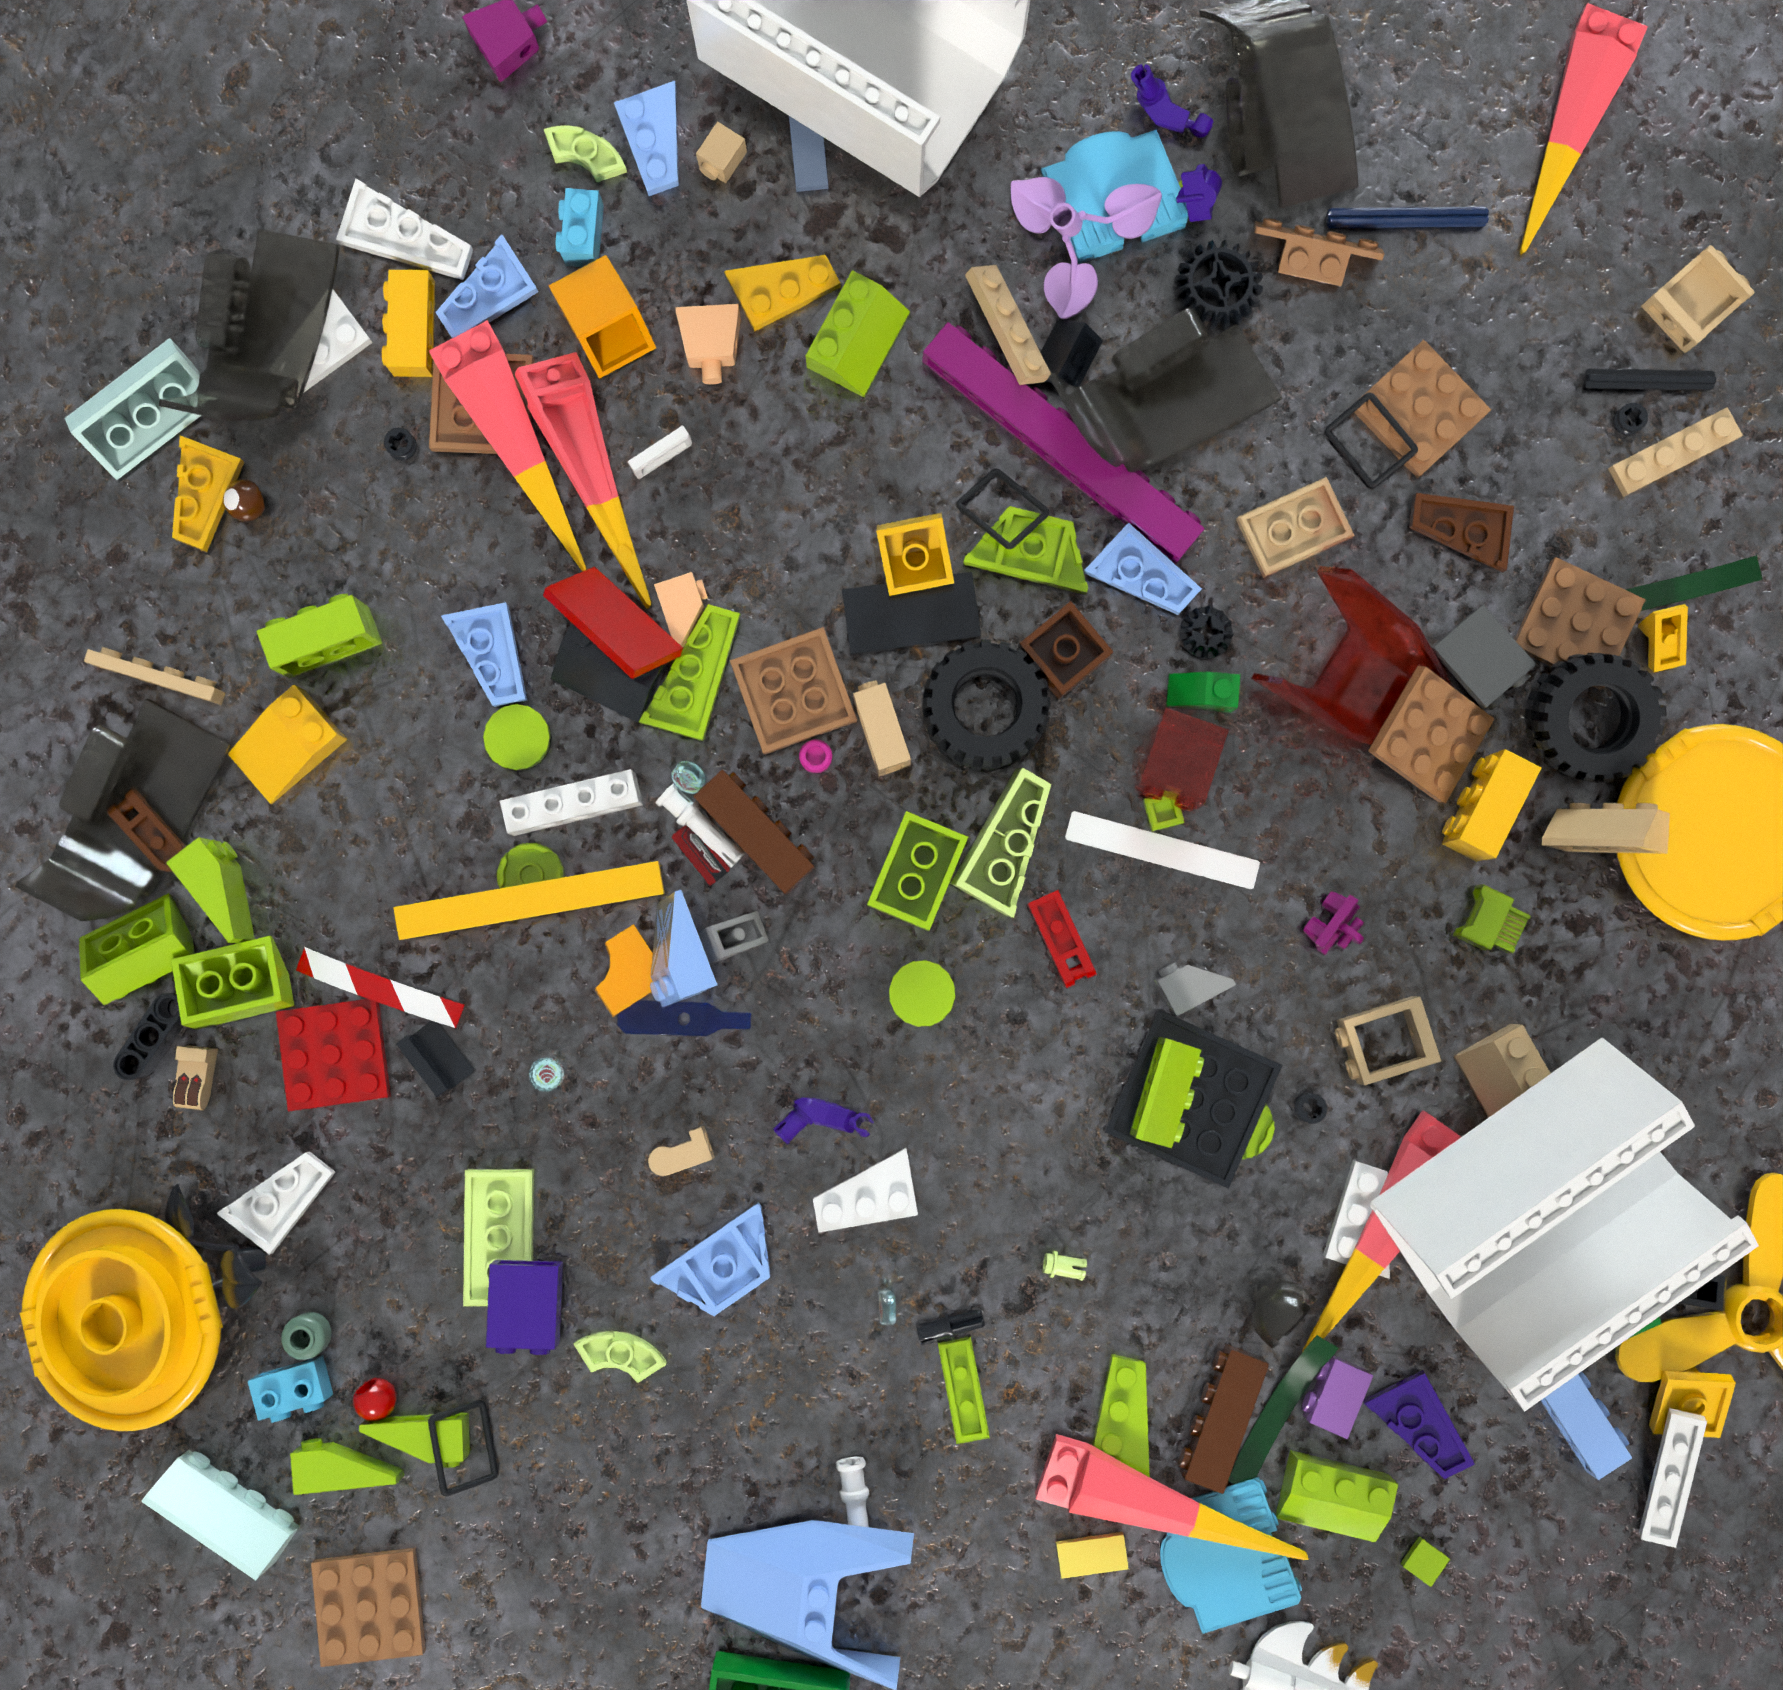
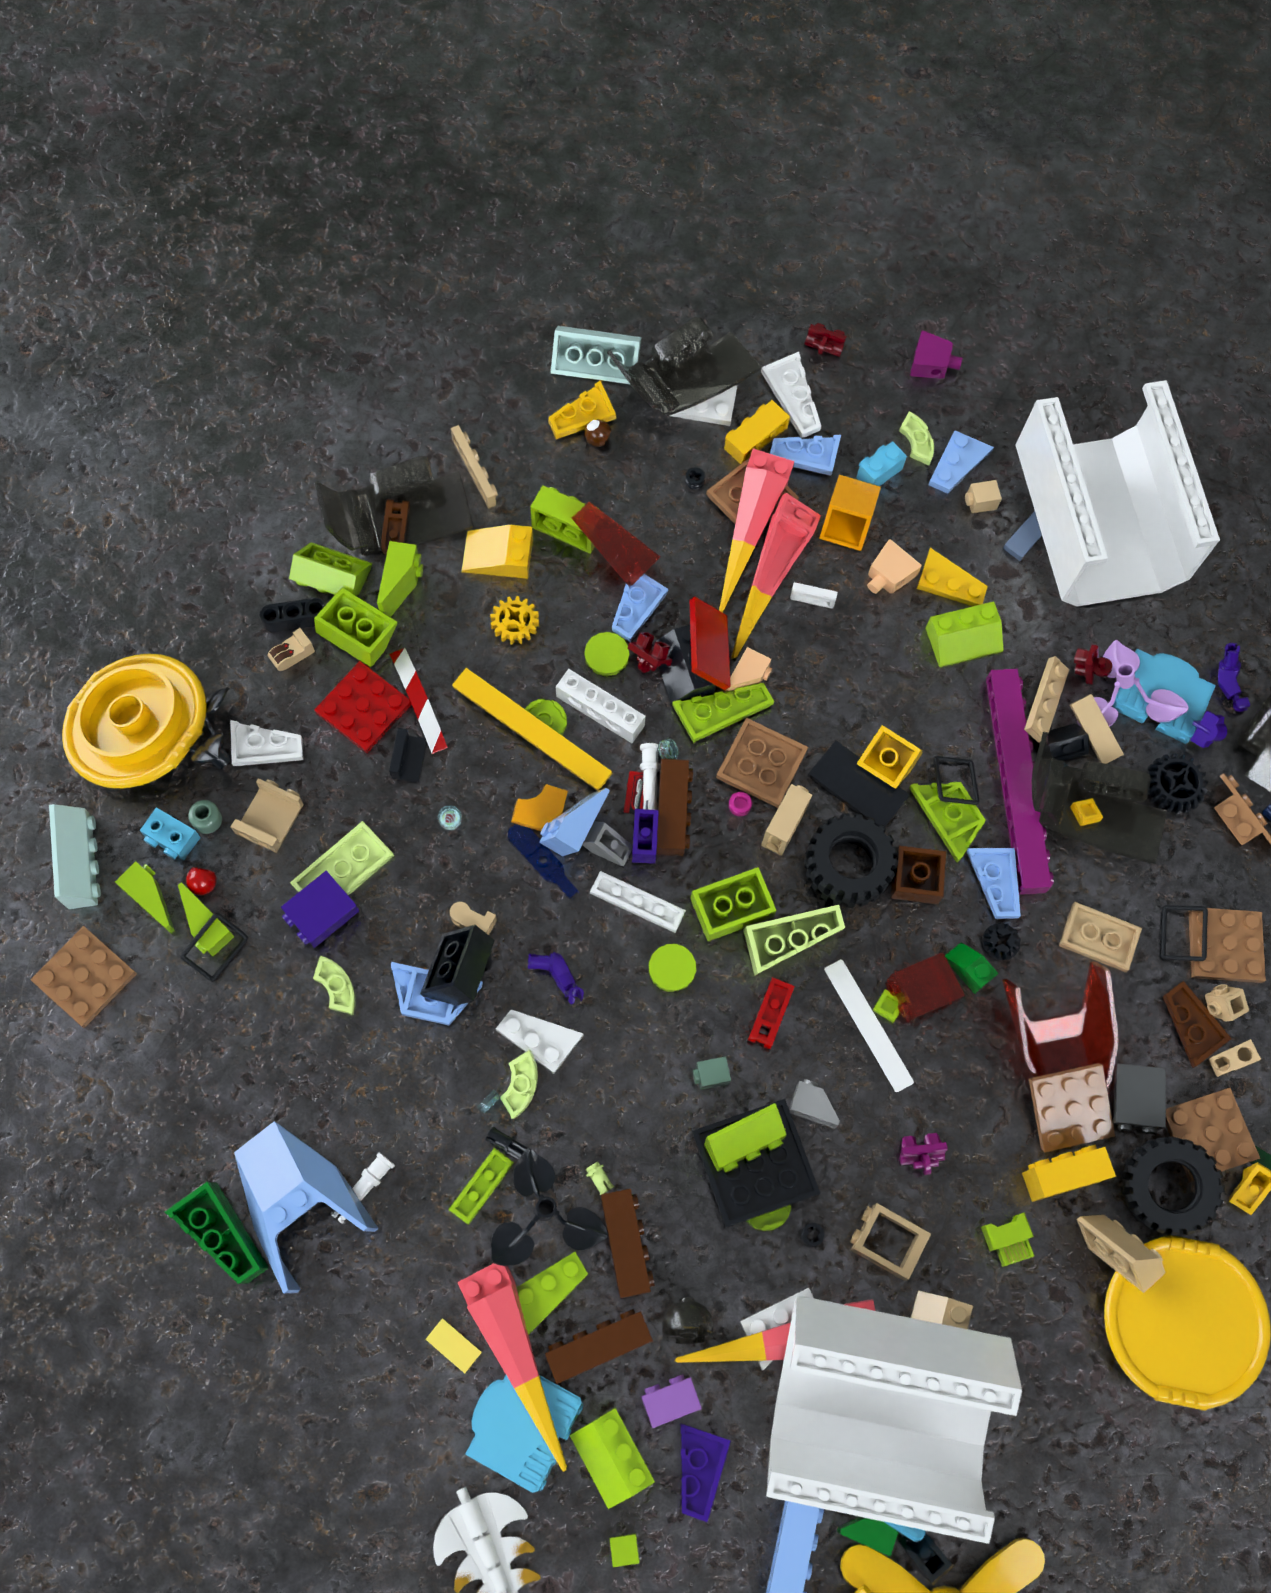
camera: 45 degrees right, 15 degrees down
dark green sticker [1228,1335,1339,1484] -> none
none -> tan panel [231,778,304,853]
none -> black slope [420,925,495,1005]
none -> yellow gear [490,596,539,645]
none -> black plant [491,1148,608,1266]
none -> yellowish green tile [500,1050,538,1119]
none -> clear red wing [571,502,660,586]
none -> white tile [590,871,686,933]
none -> reddish brown brick [601,1188,655,1299]
none -> dark red hips [628,632,673,673]
none -> dark purple brick [632,809,659,864]
none -> sand green brick [692,1056,731,1090]
none -> dark red hips [804,323,847,357]
none -> tan tile [1070,694,1124,765]
none -> yellow tile [1070,798,1103,826]
none -> dark red hips [1074,644,1112,685]
none -> tan brick [1205,984,1249,1021]
none -> tan leg [1208,1039,1261,1077]

